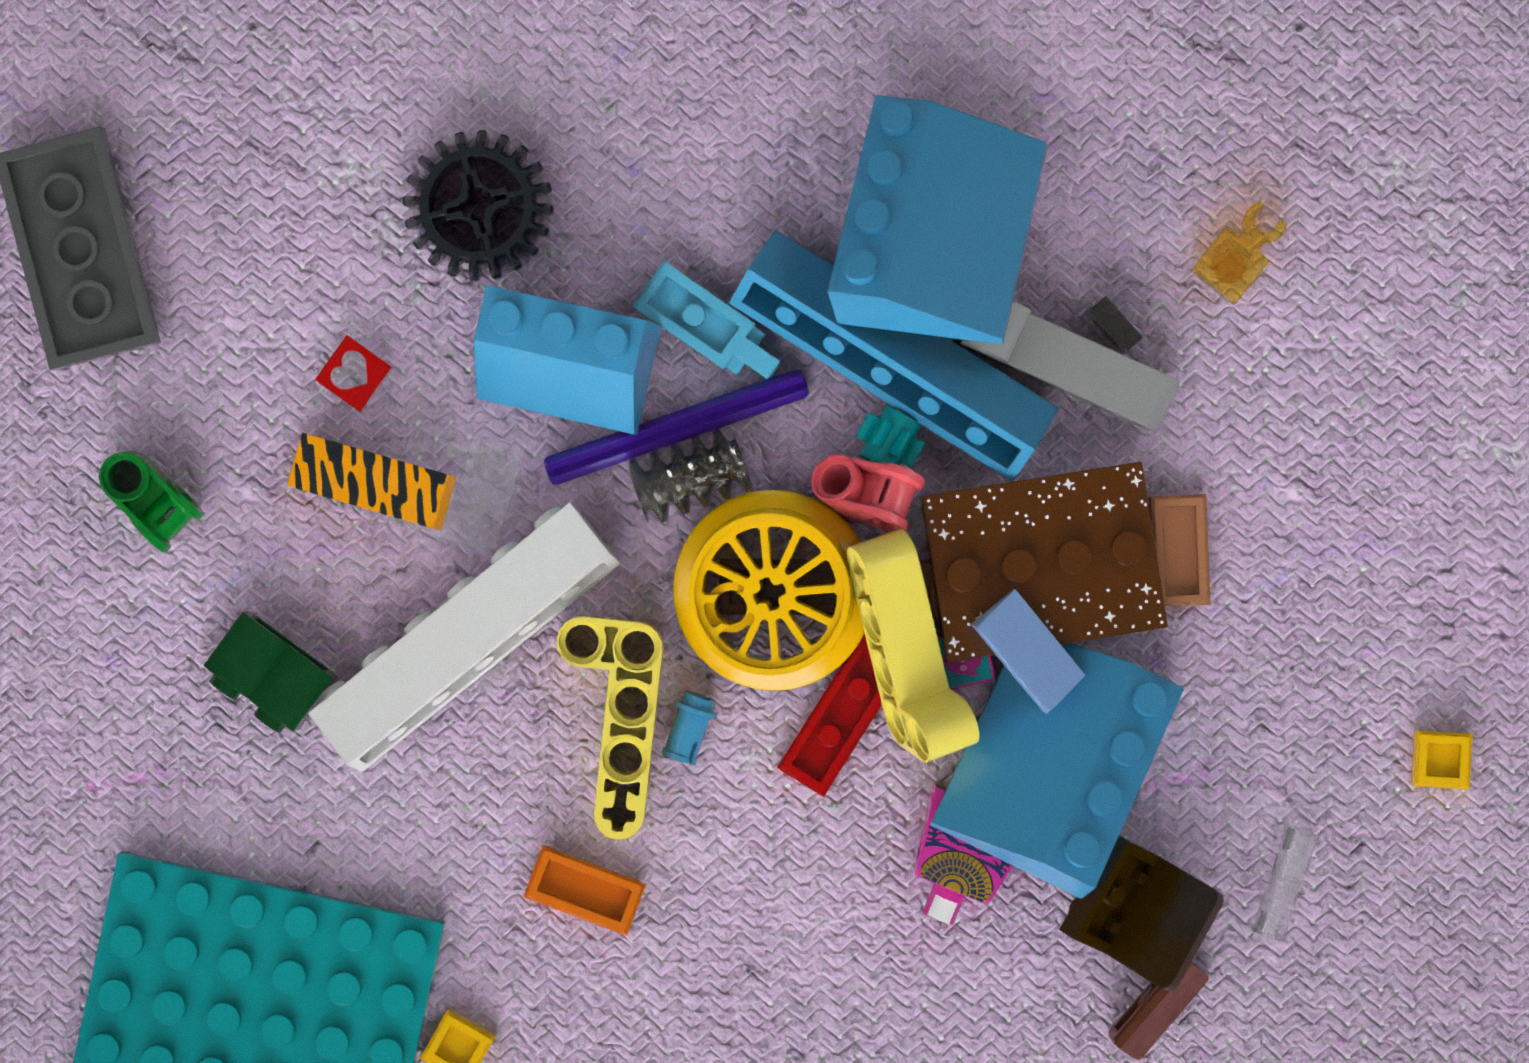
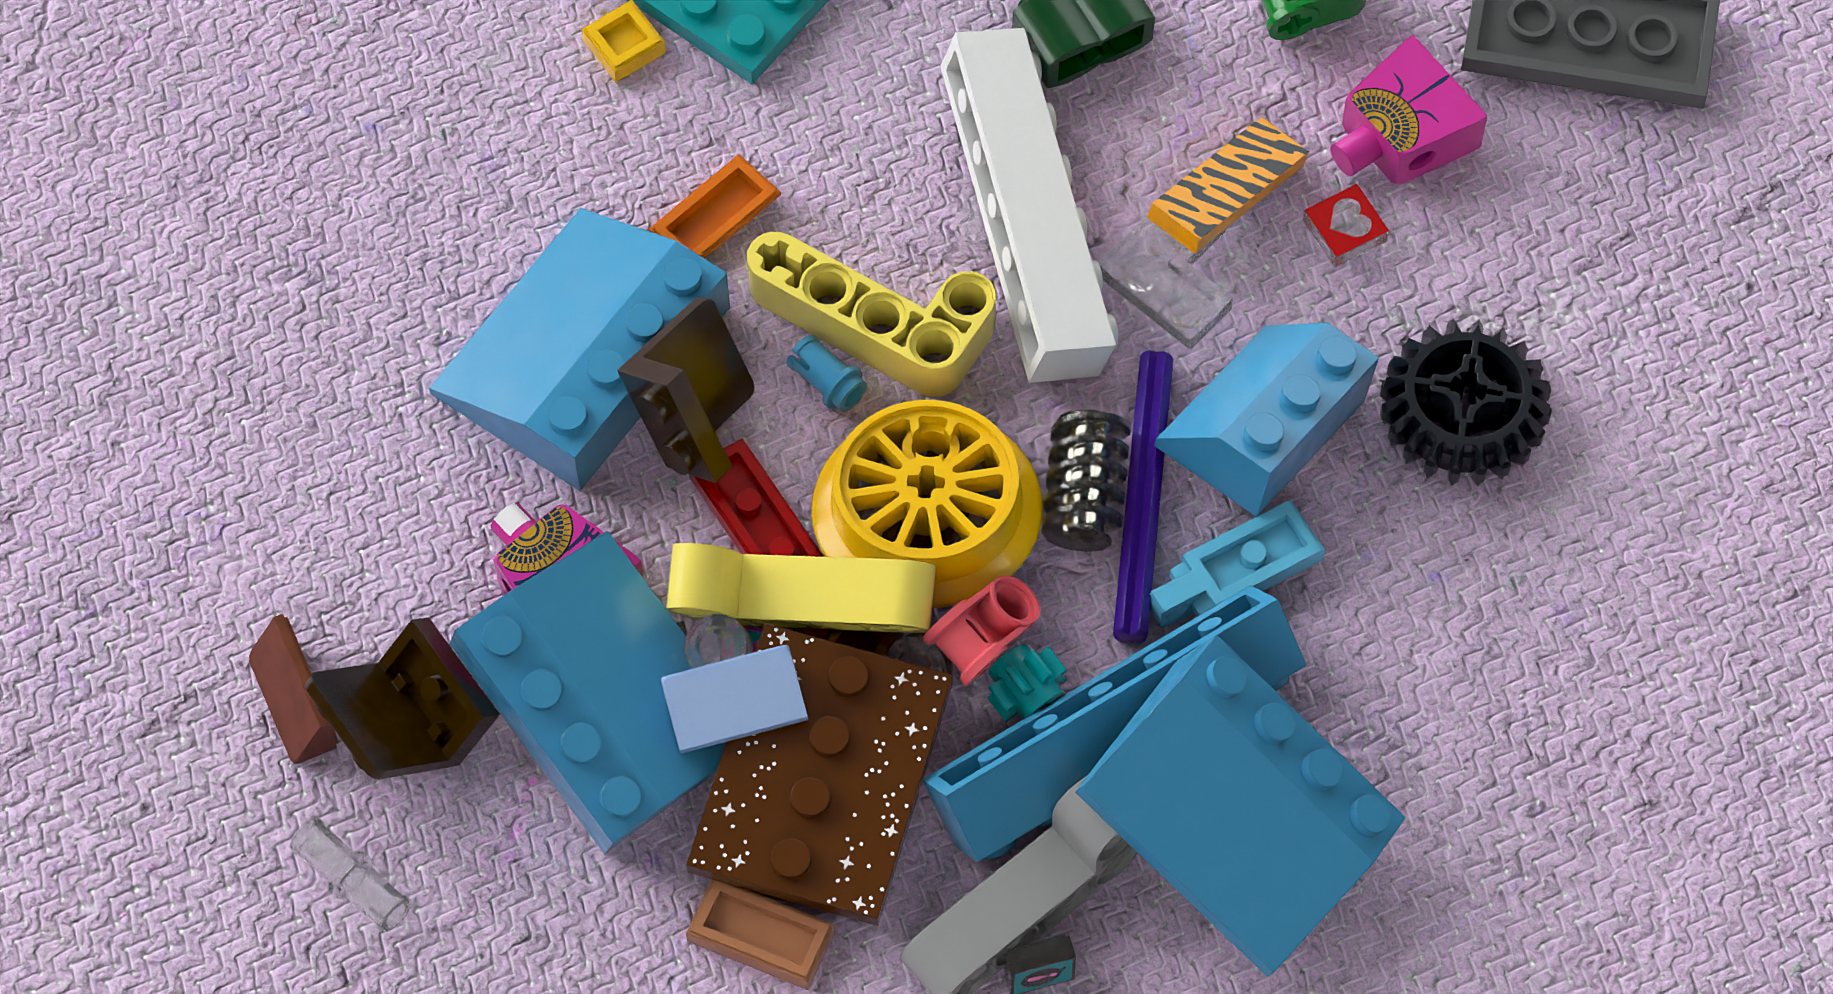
camera: 115 degrees right, 25 degrees down
none -> dark azure slope [429,208,730,491]
none -> dark brown bracket [617,297,755,483]
none -> clear tile [684,614,753,669]
none -> dark pink torso [1330,35,1487,184]

